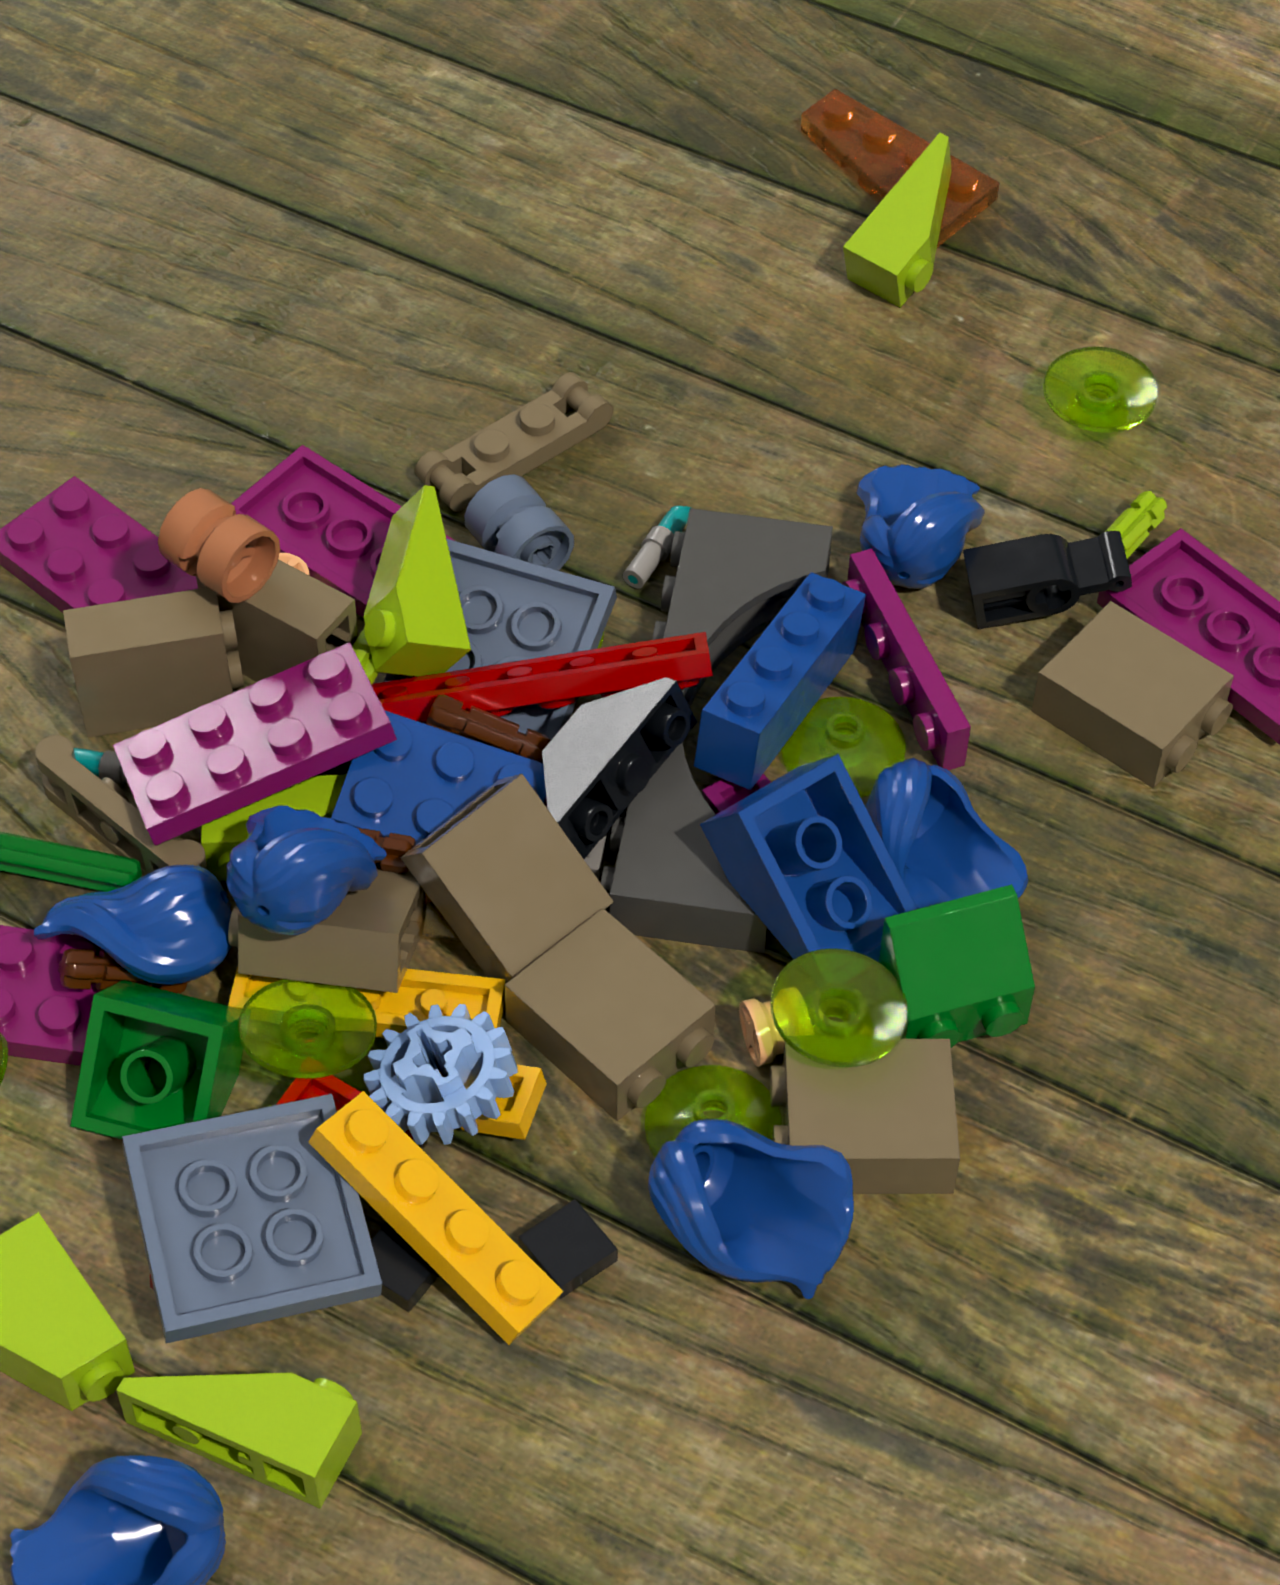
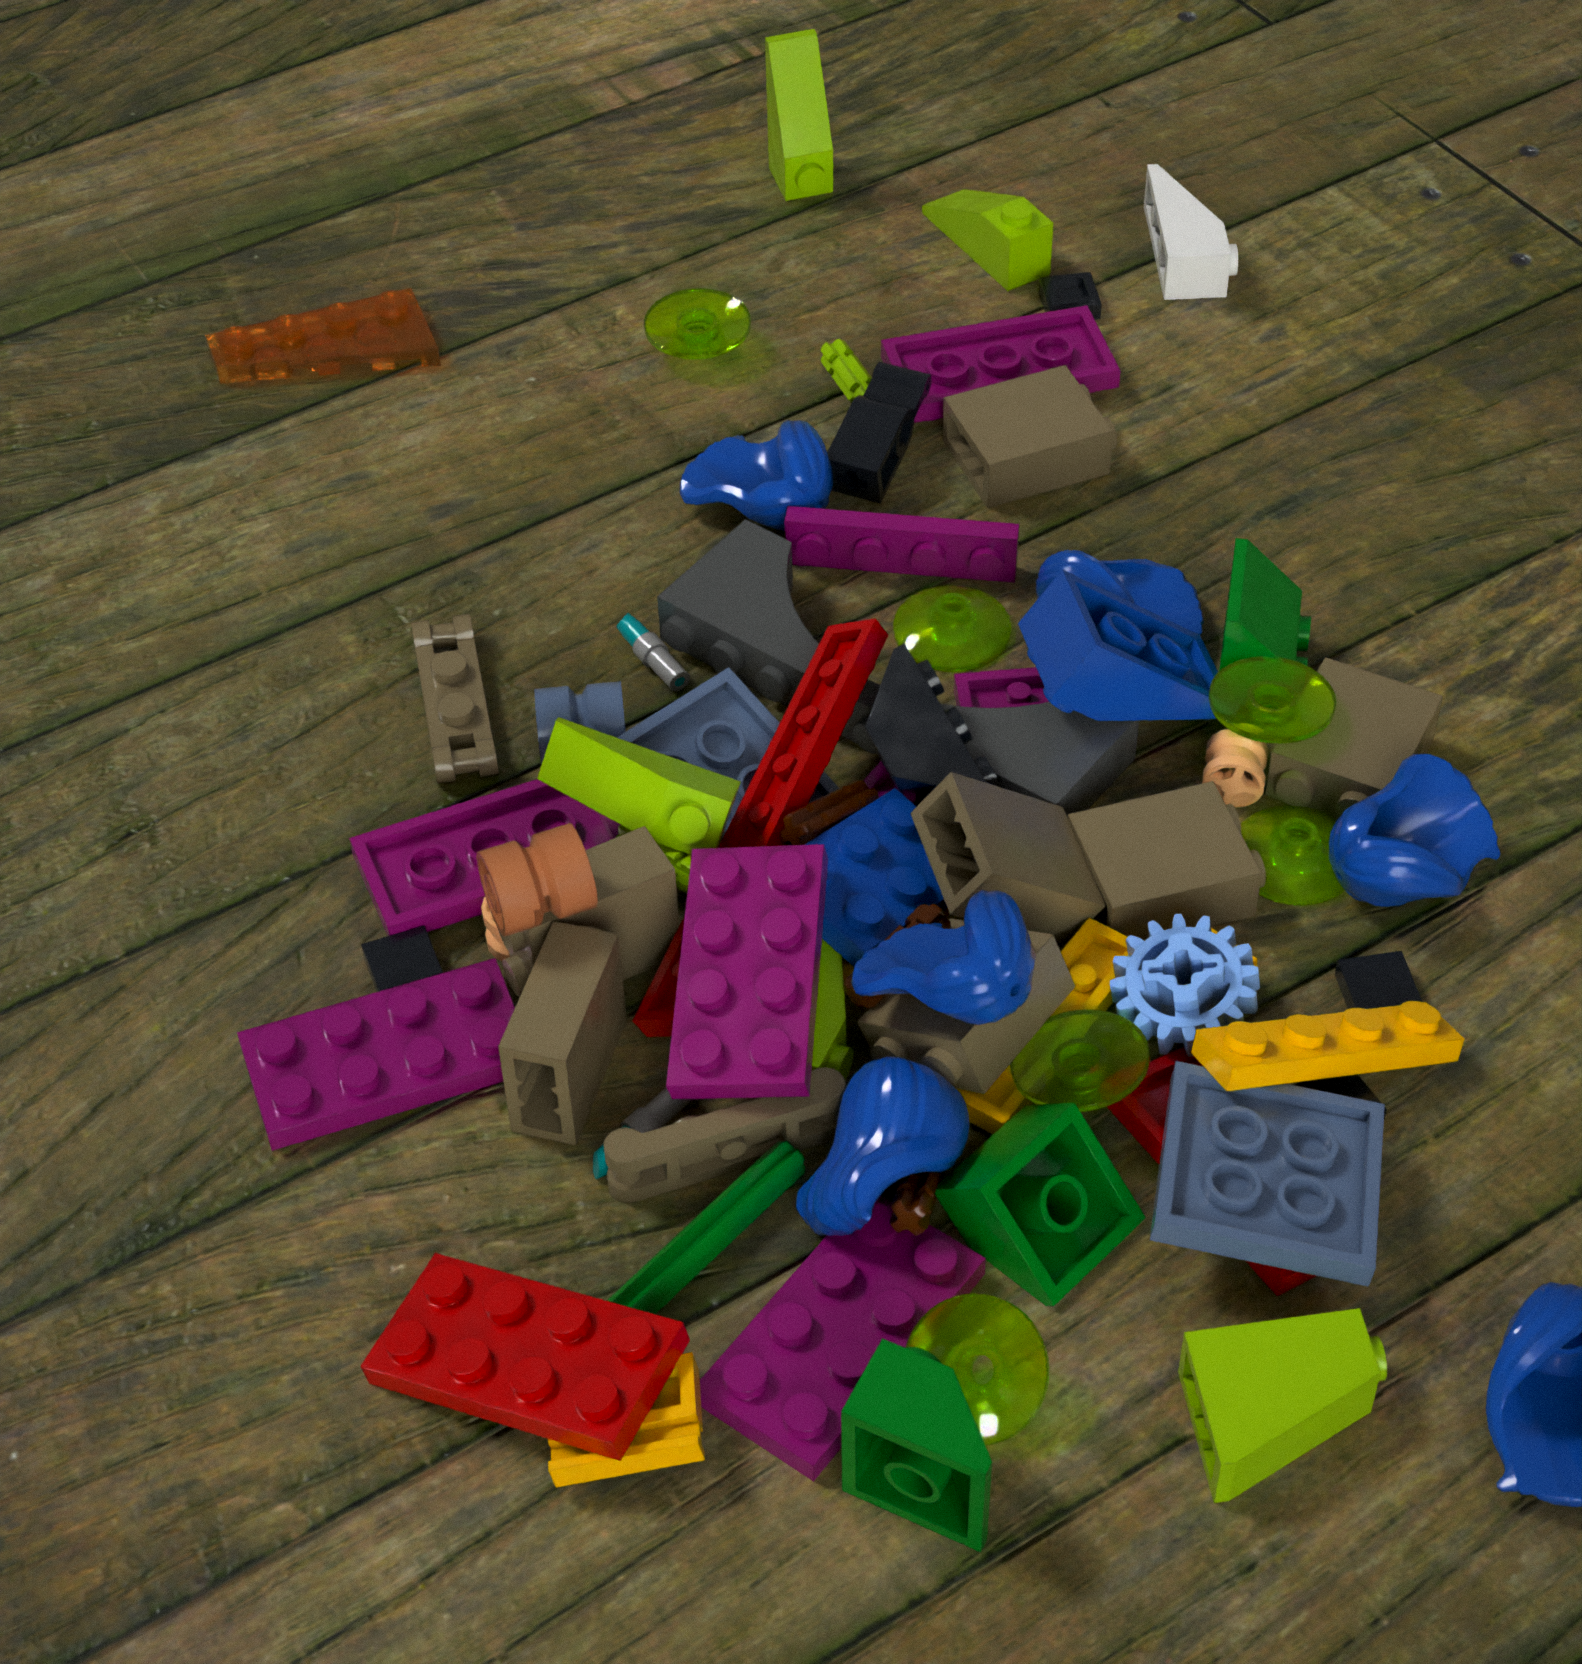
camera: 60 degrees left, 5 degrees down
lime slope [116,1372,362,1509] -> none
blue brick [694,572,866,790] -> none
lime slope [843,133,952,308] -> none

